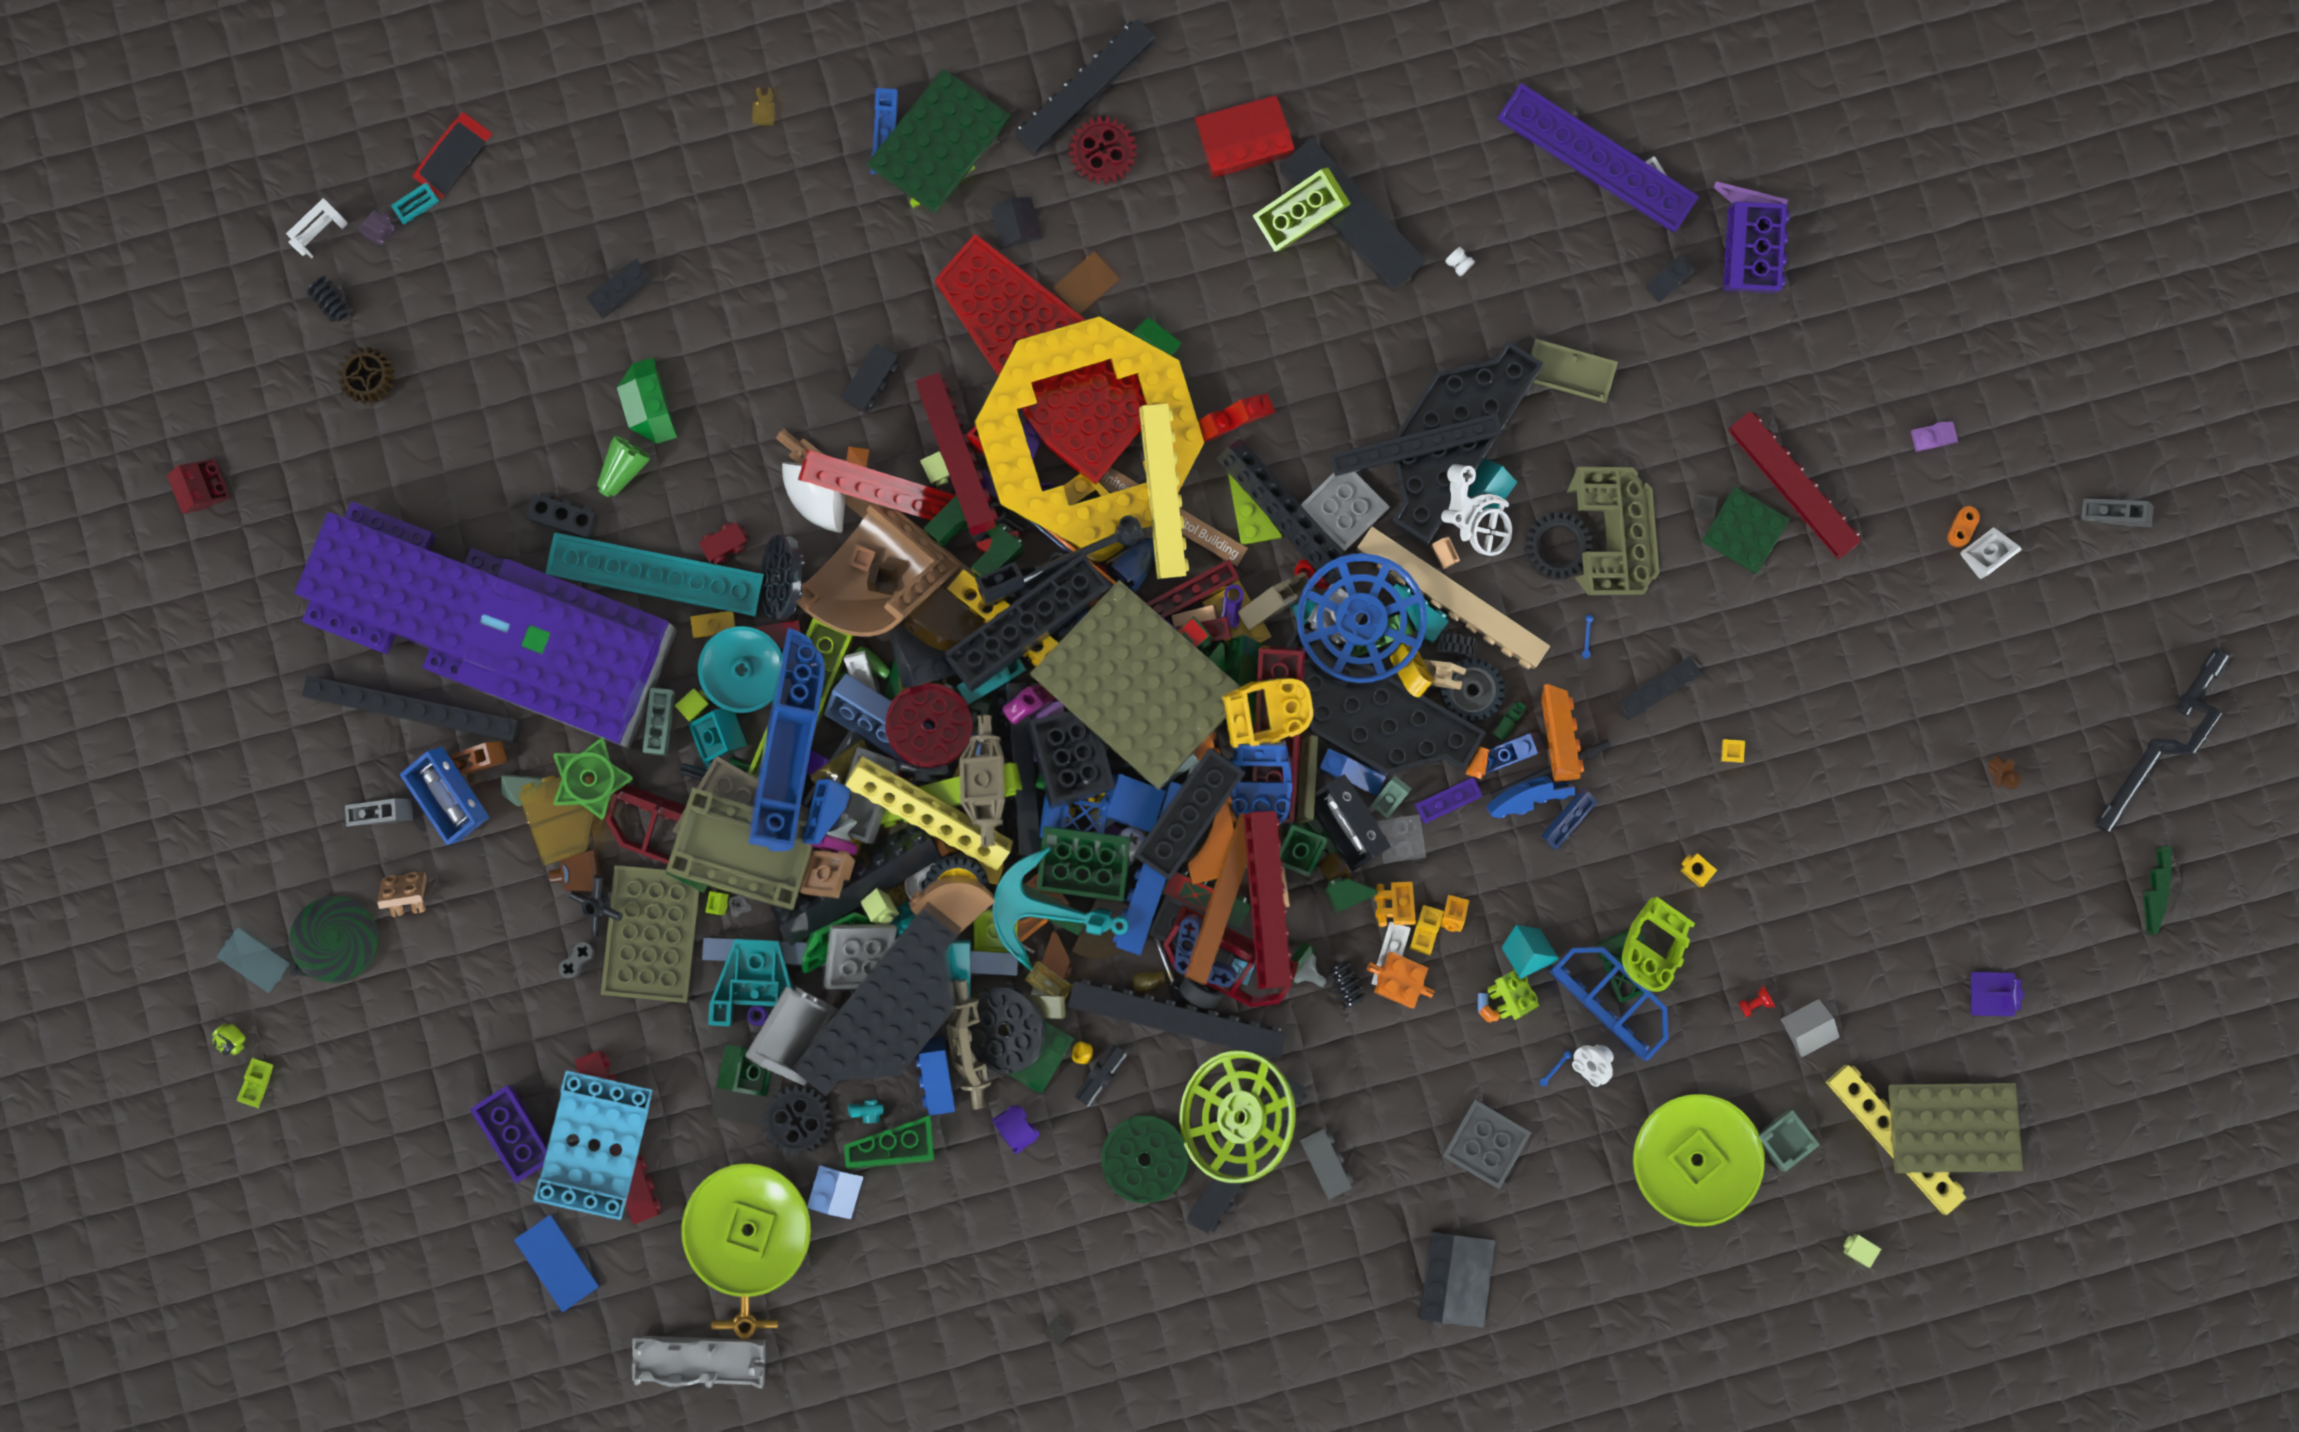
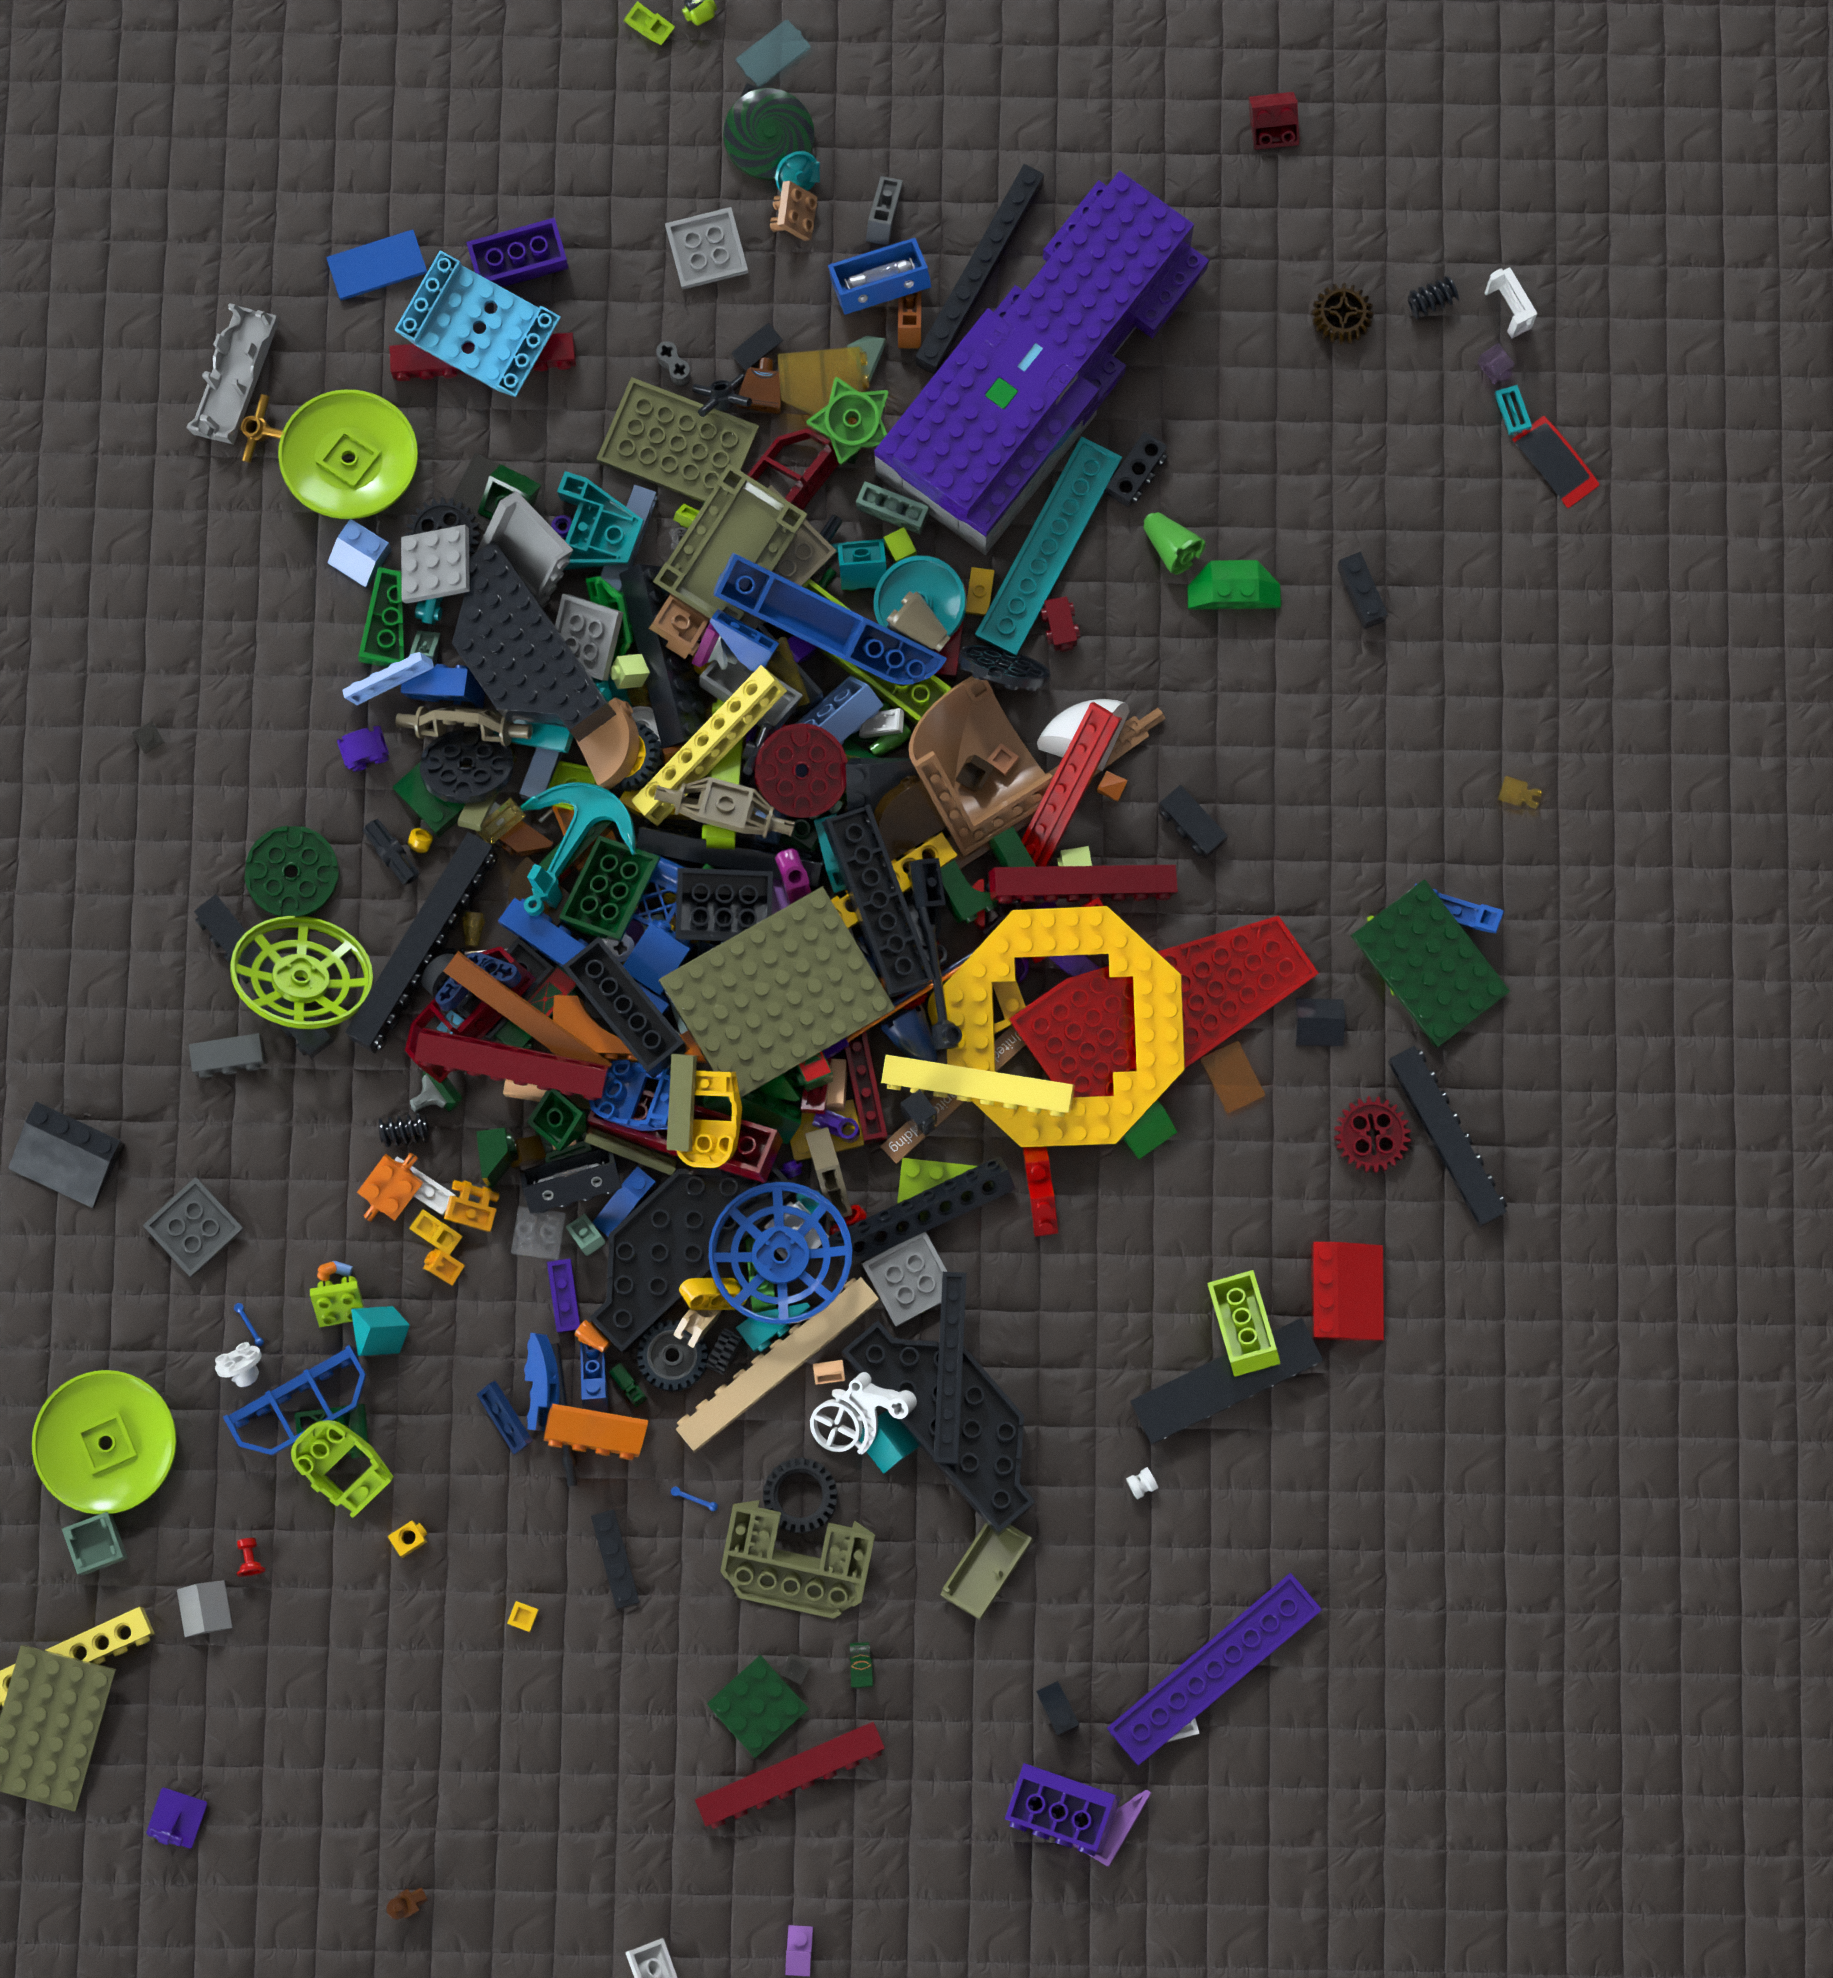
camera: 110 degrees right, 5 degrees down
orange plate [1947,506,1980,547] -> none
none -> light blue plate [343,652,434,705]
none -> light grey plate [401,525,470,604]
none -> sand green slope [409,630,440,667]
none -> light grey plate [665,207,748,290]
none -> olive tile [667,1054,697,1152]
none -> black slope [731,323,784,371]
none -> teal piece [775,151,820,191]
none -> dark purple plate [779,1159,803,1178]
none -> dark green leg [850,1642,873,1688]
none -> dark tan cone [886,591,950,652]
none -> black brick [901,1089,937,1136]

